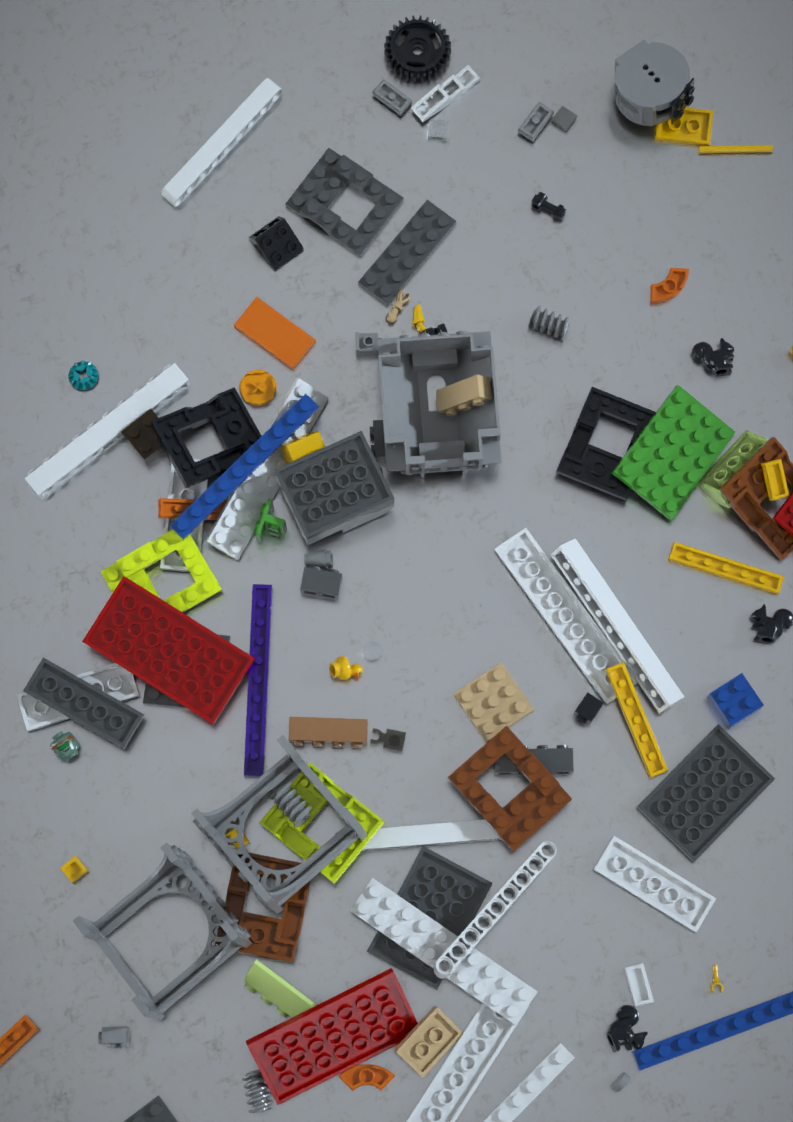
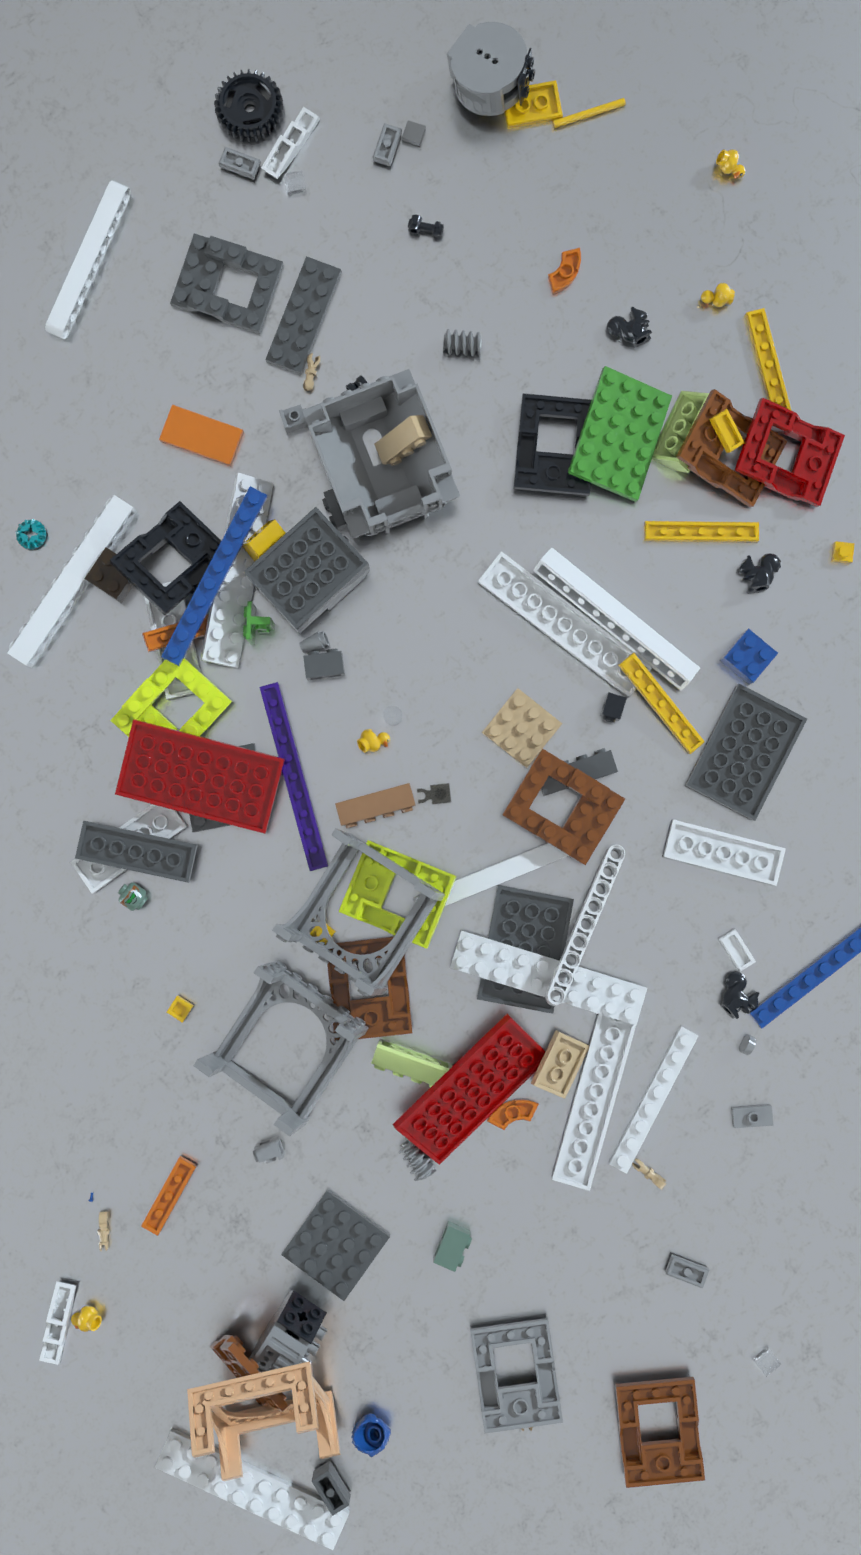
camera: 10 degrees left, 10 degrees up
light orange tile [239,369,277,407] -> none
black bracket [249,216,304,269] -> none
light grey piece [270,784,312,827] -> none
yellow bar [412,304,426,333] -> none
yellow hand [710,965,724,993] -> none

